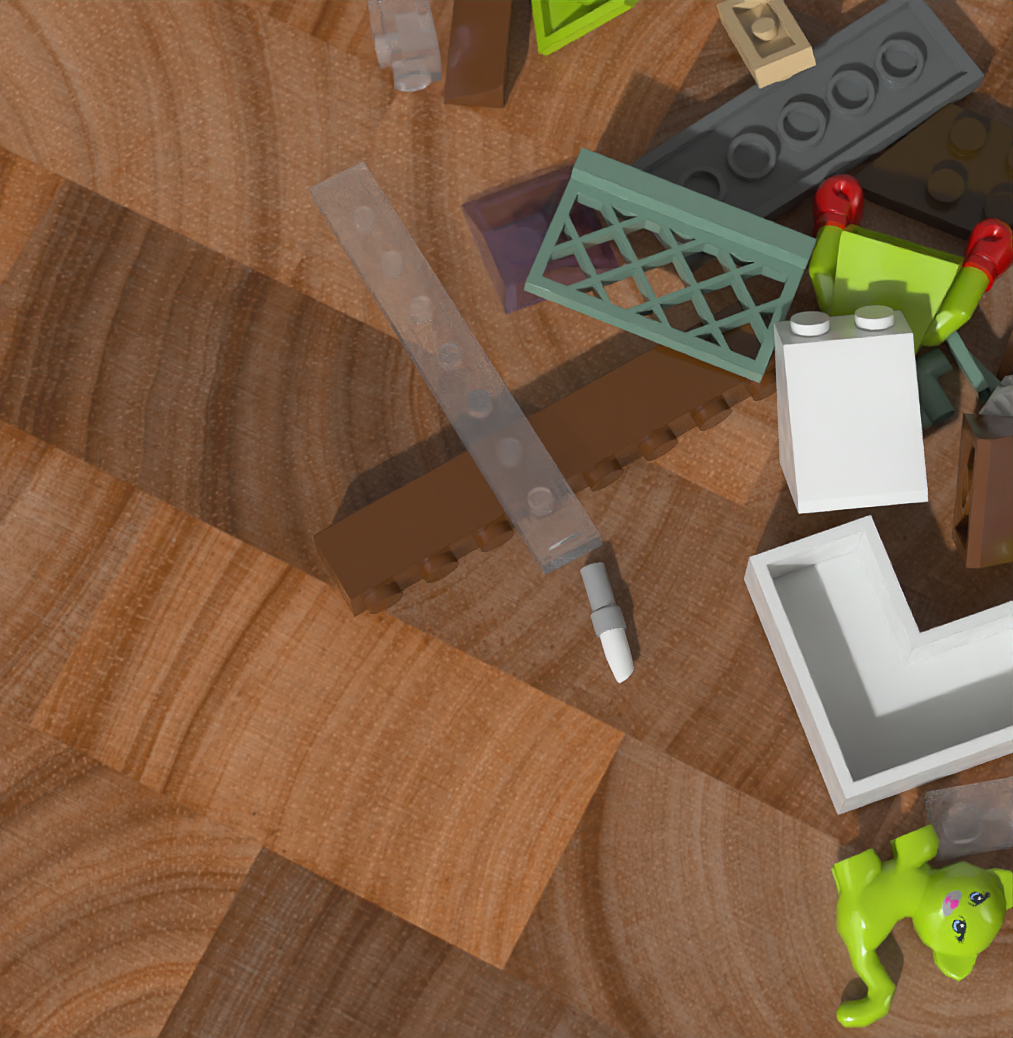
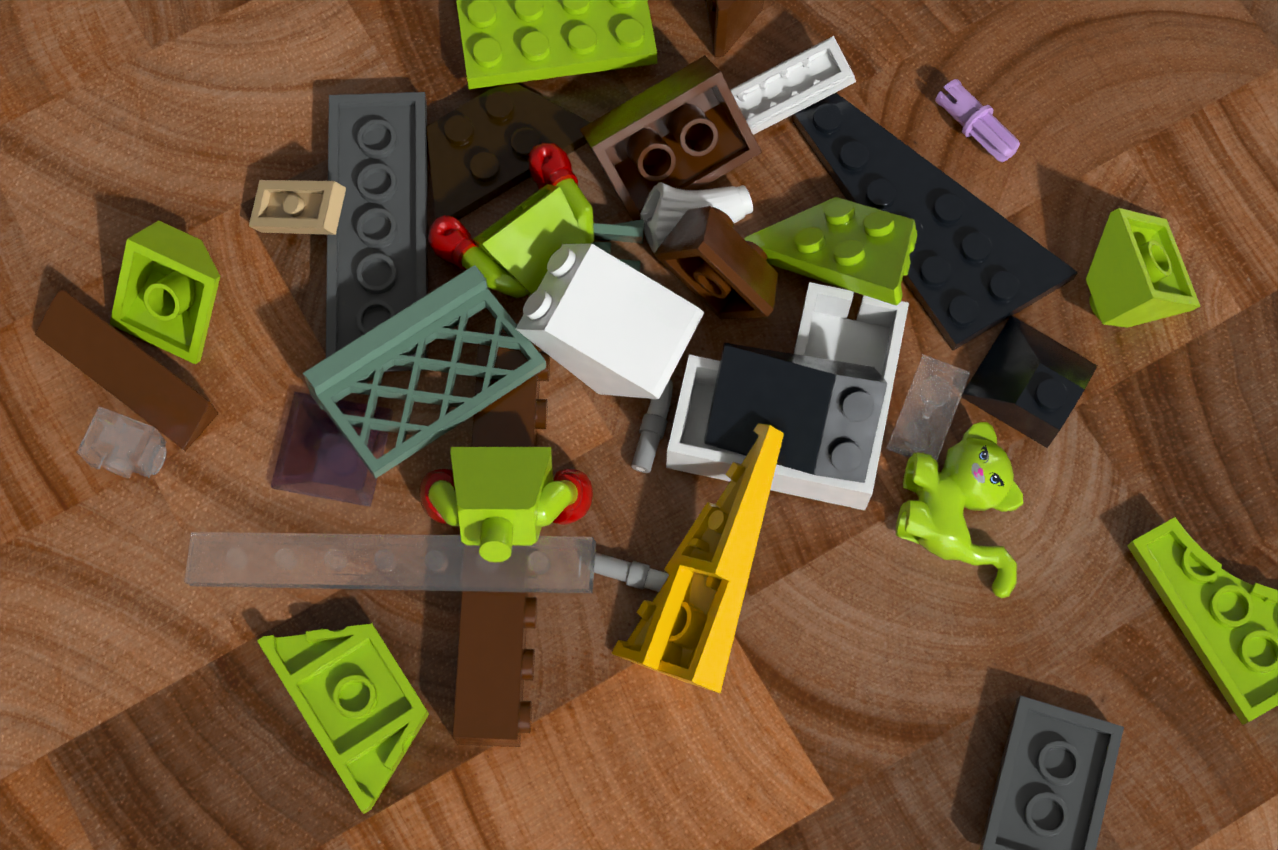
camera: 60 degrees left, 0 degrees up
none -> lime wing [257,623,429,814]
none -> lime torso [419,447,593,563]
none -> yellow wedge [612,423,784,694]
none -> light grey piece [631,380,673,473]
none -> black slope [704,343,887,483]

